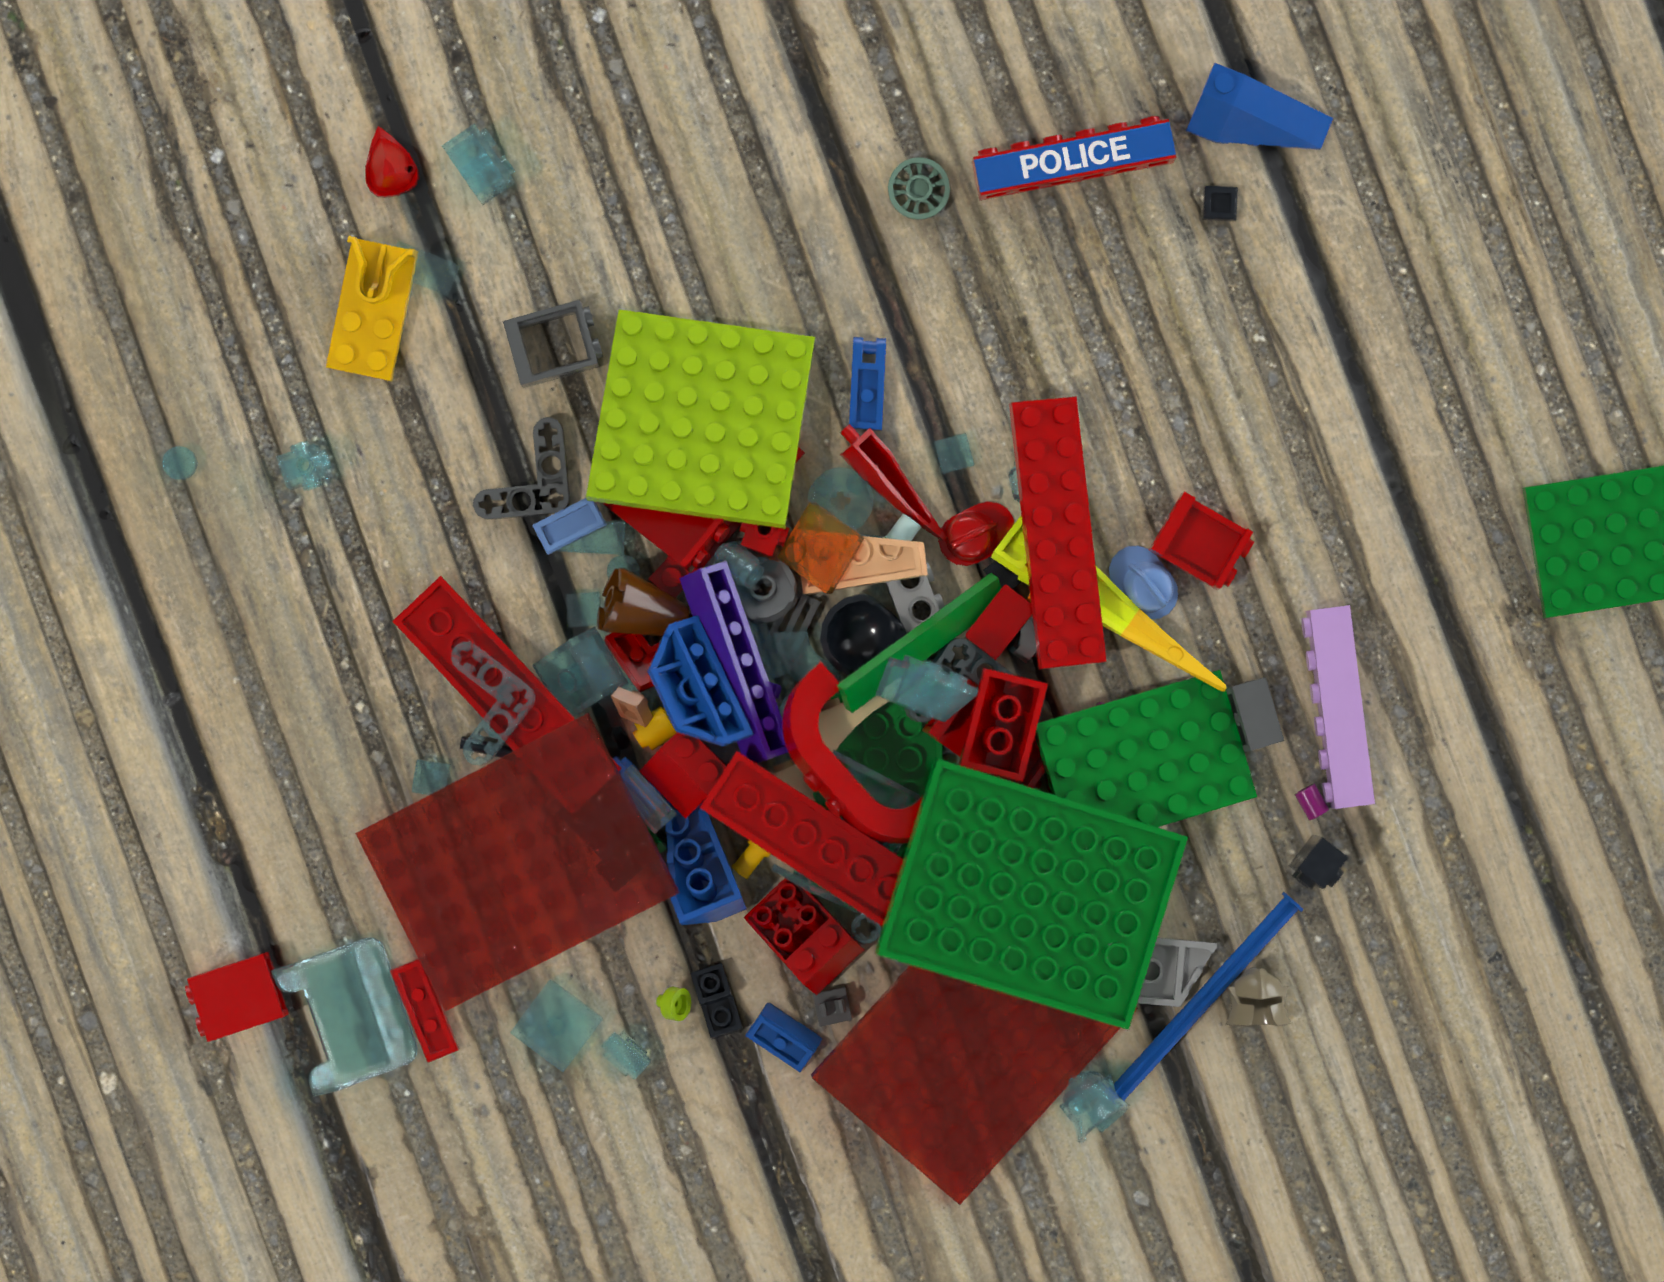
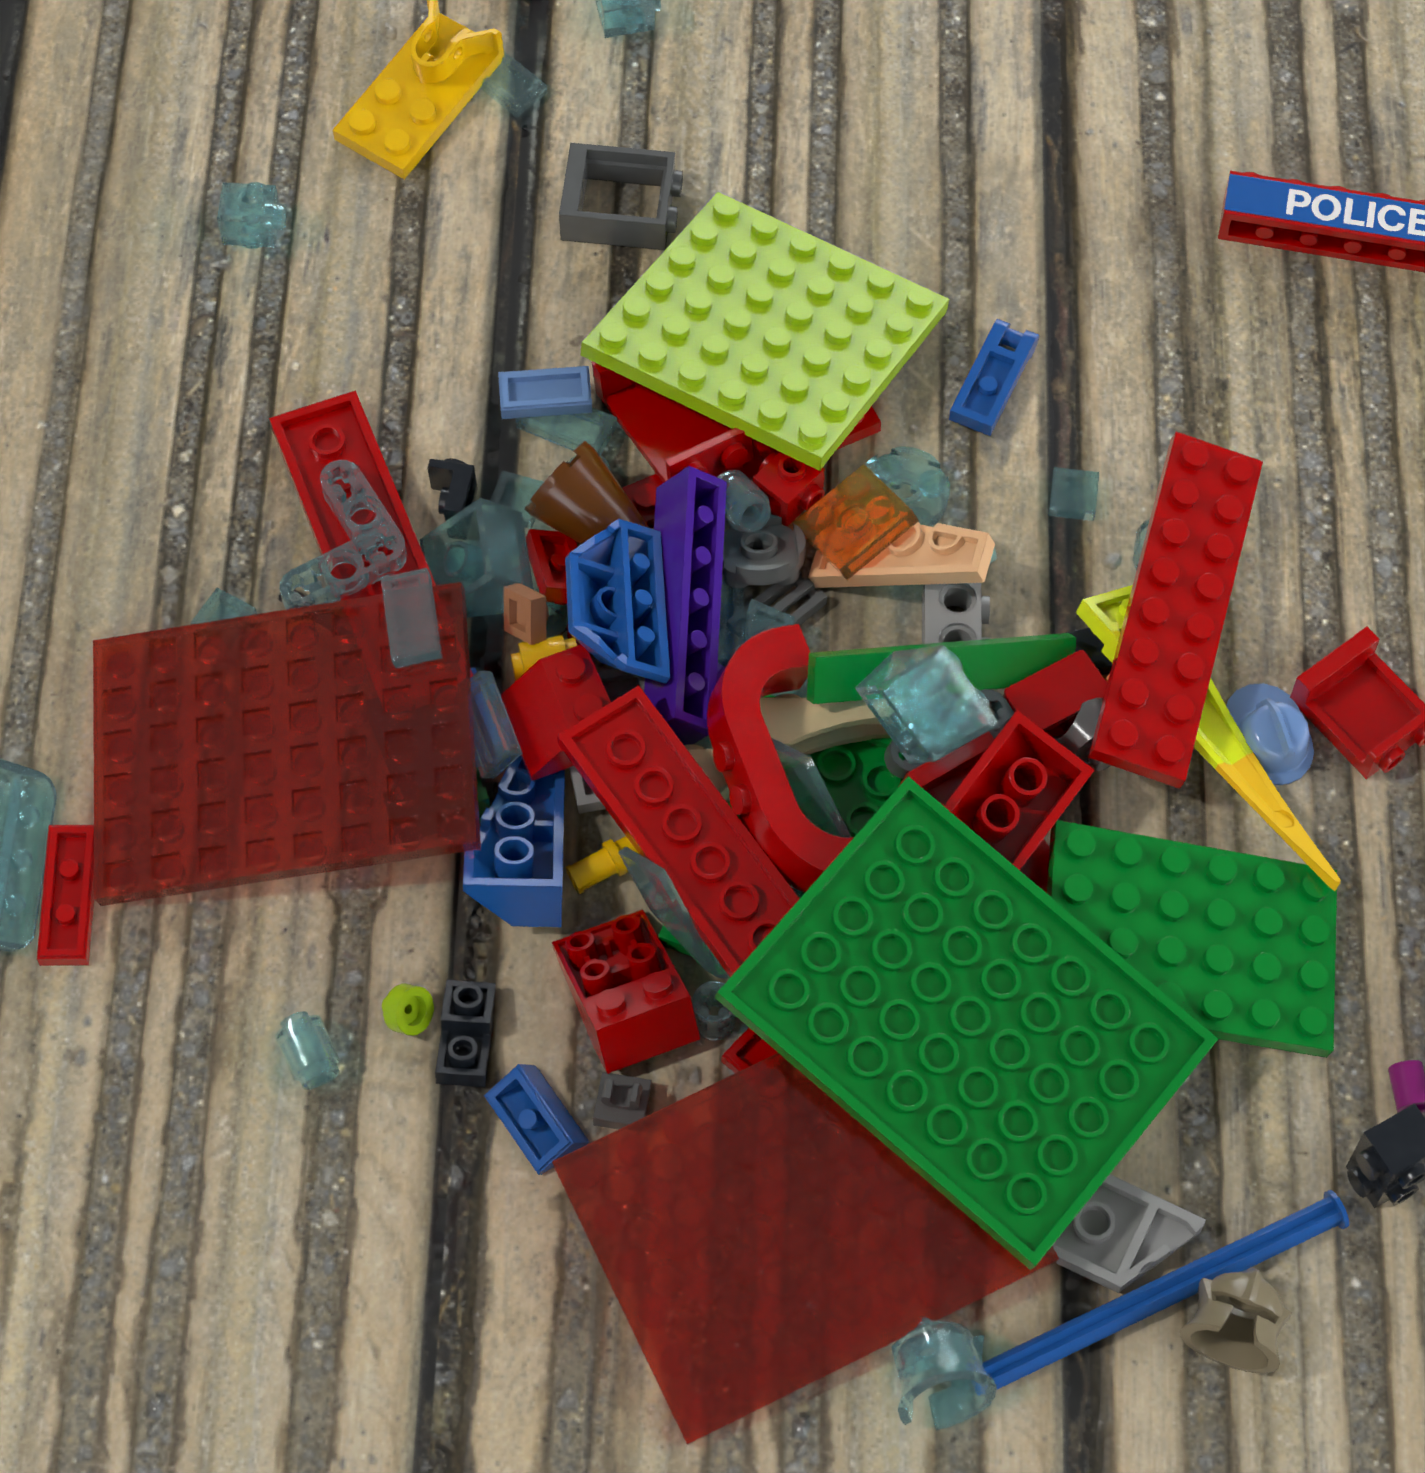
camera: 20 degrees right, 25 degrees down
clear light blue tile [162,446,198,480] -> none
dark grey beam [473,417,570,520] -> none
clear light blue plate [510,979,604,1072] -> none
black cylinder [820,593,906,676] -> none
red piece [840,424,947,541] -> none
sand green wheel [888,157,950,220] -> none
red piece [938,501,1015,566] -> none
dark grey hinge [1226,677,1284,752] -> none
none -> clear light blue tile [381,568,442,668]
none -> black bracket [427,458,478,536]

